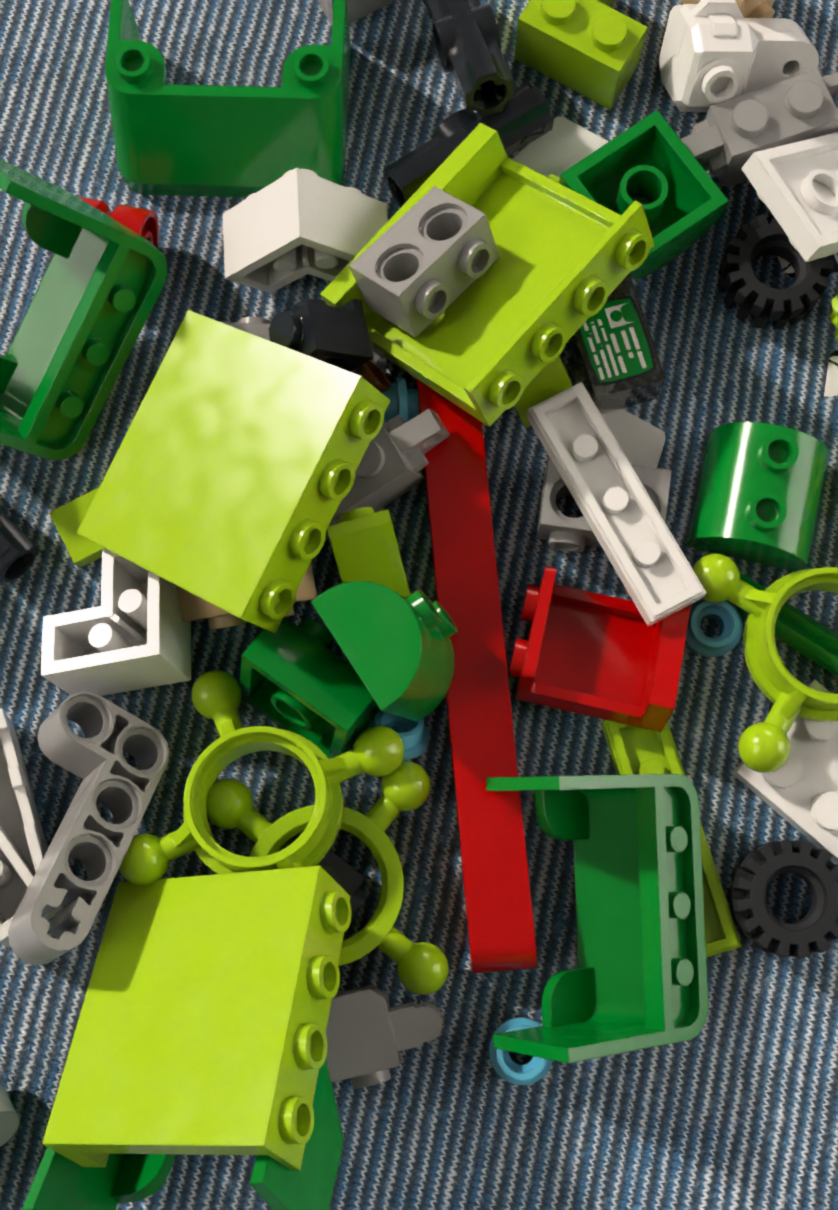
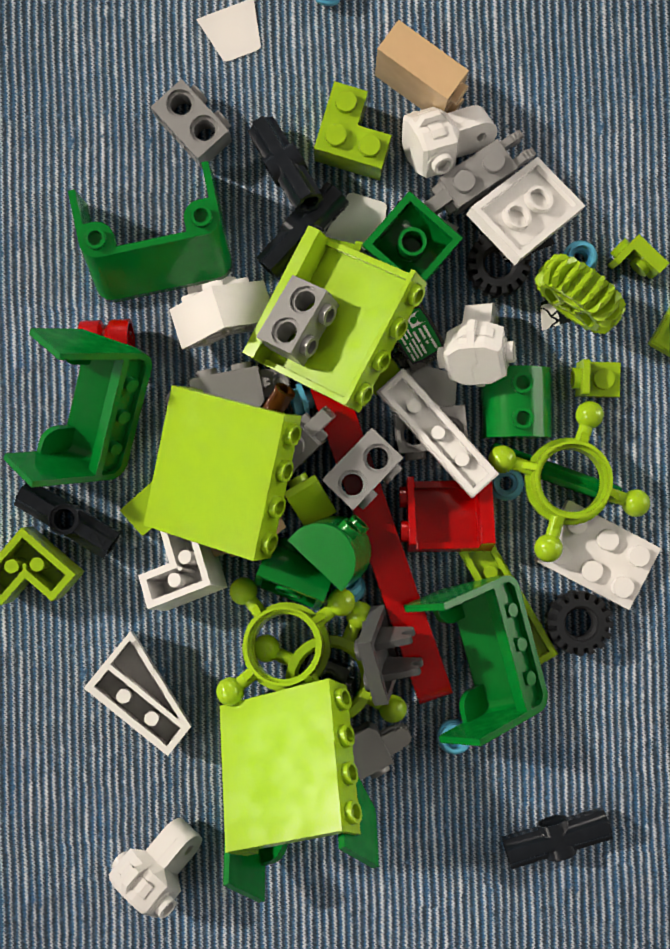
camera: 15 degrees left, 10 degrees up
light grey beam [8,691,170,965] -> none
black brick [269,299,374,372] -> none
none -> light grey brick [322,428,403,510]
none -> dark grey plate [354,605,424,706]
none -> white piece [437,303,516,387]

